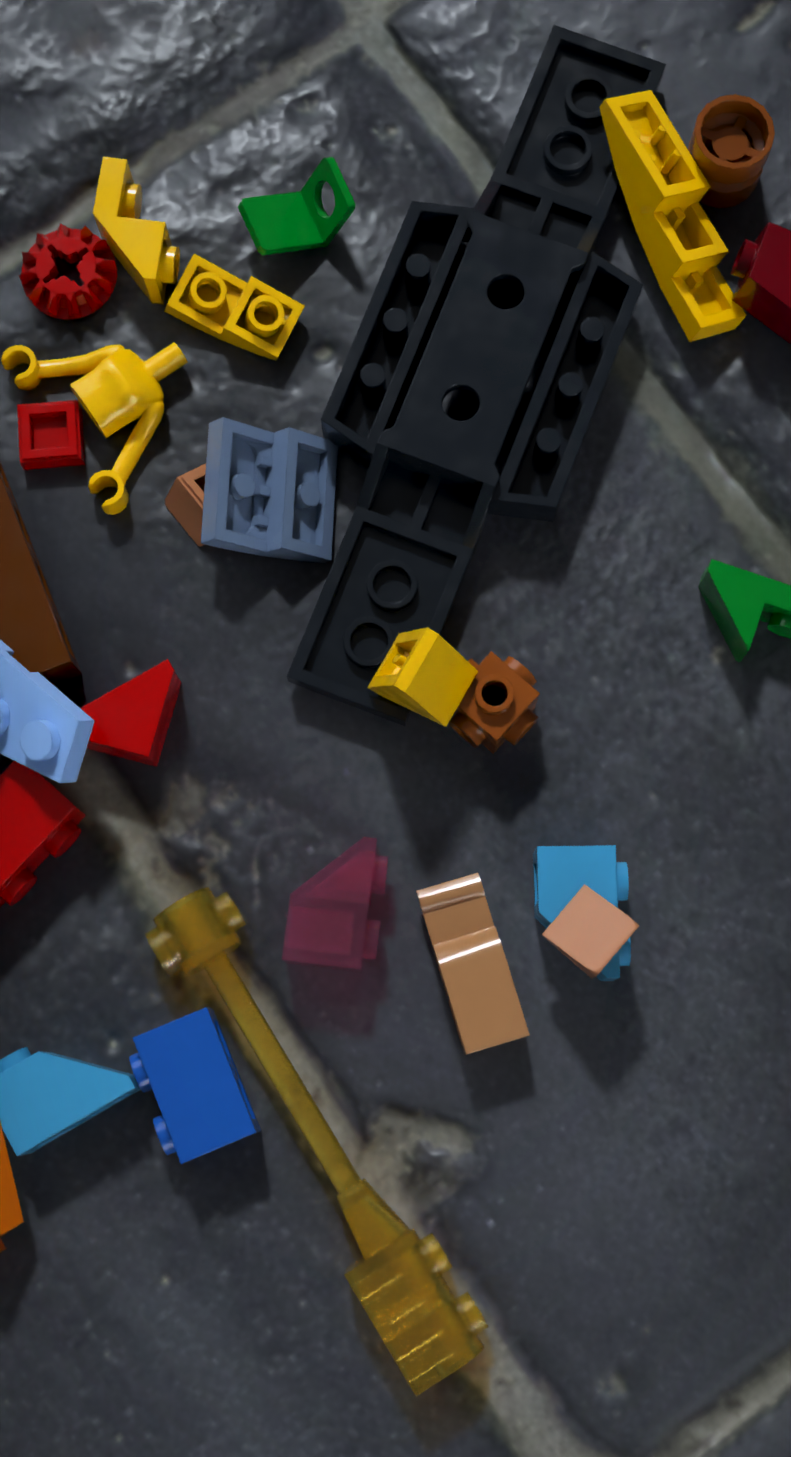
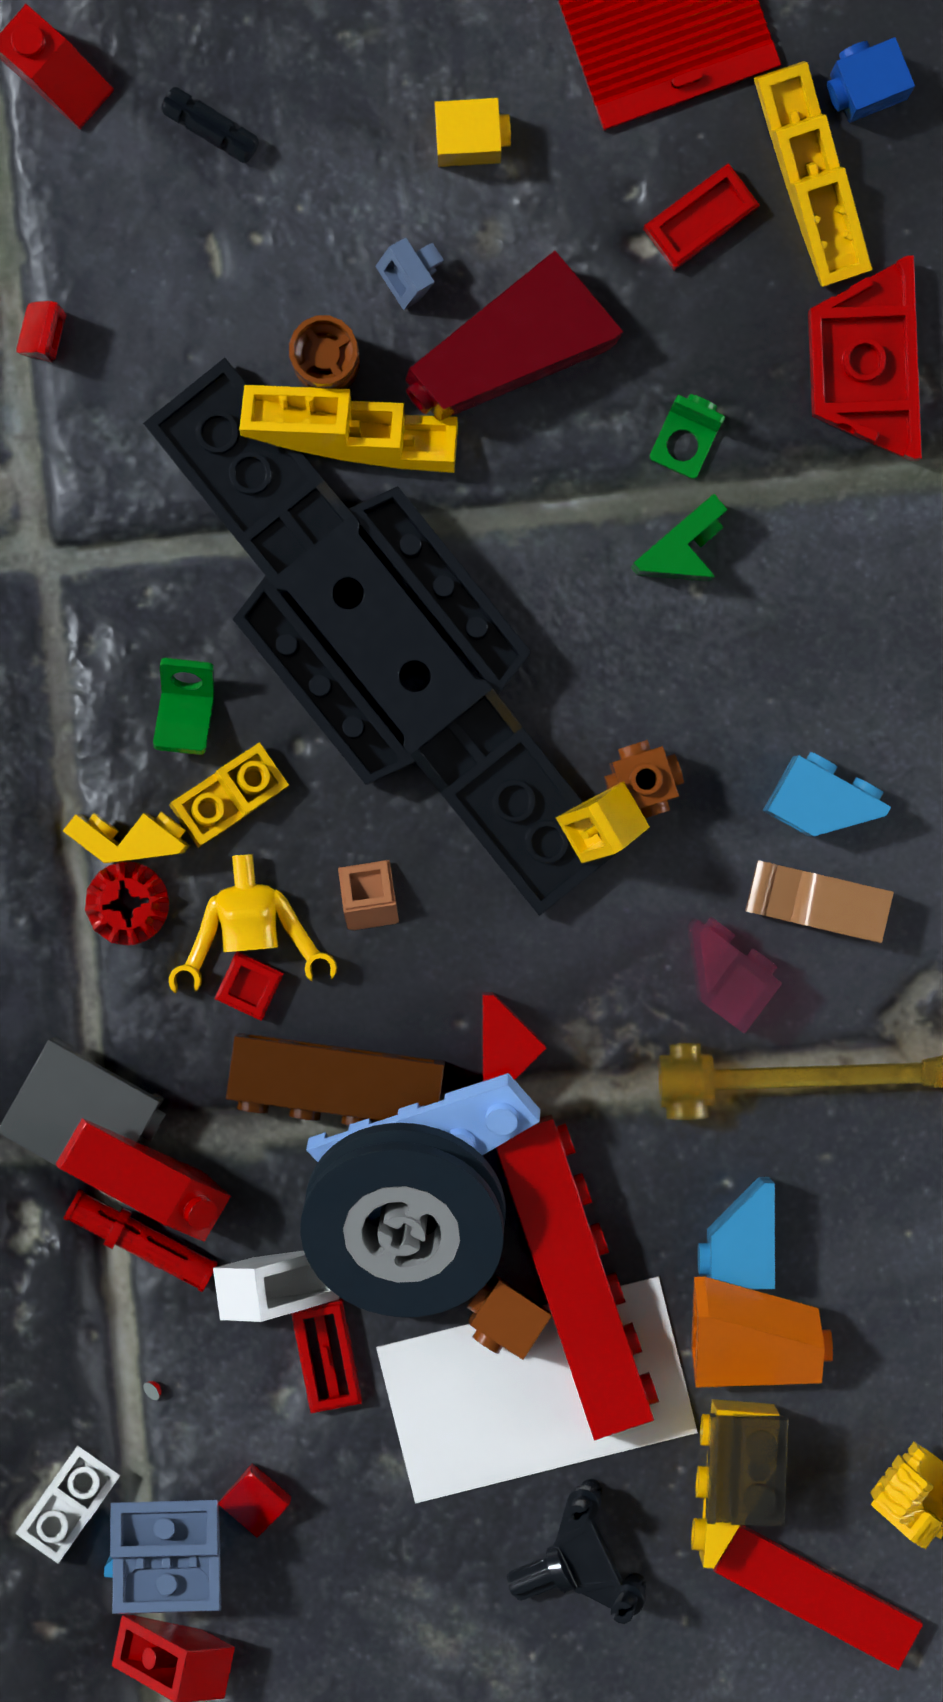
camera: 60 degrees left, 10 degrees up
blue brick [129,1007,261,1164] -> none
sand blue slope [201,417,338,563] -> none
nougat slope [541,884,639,979] -> none

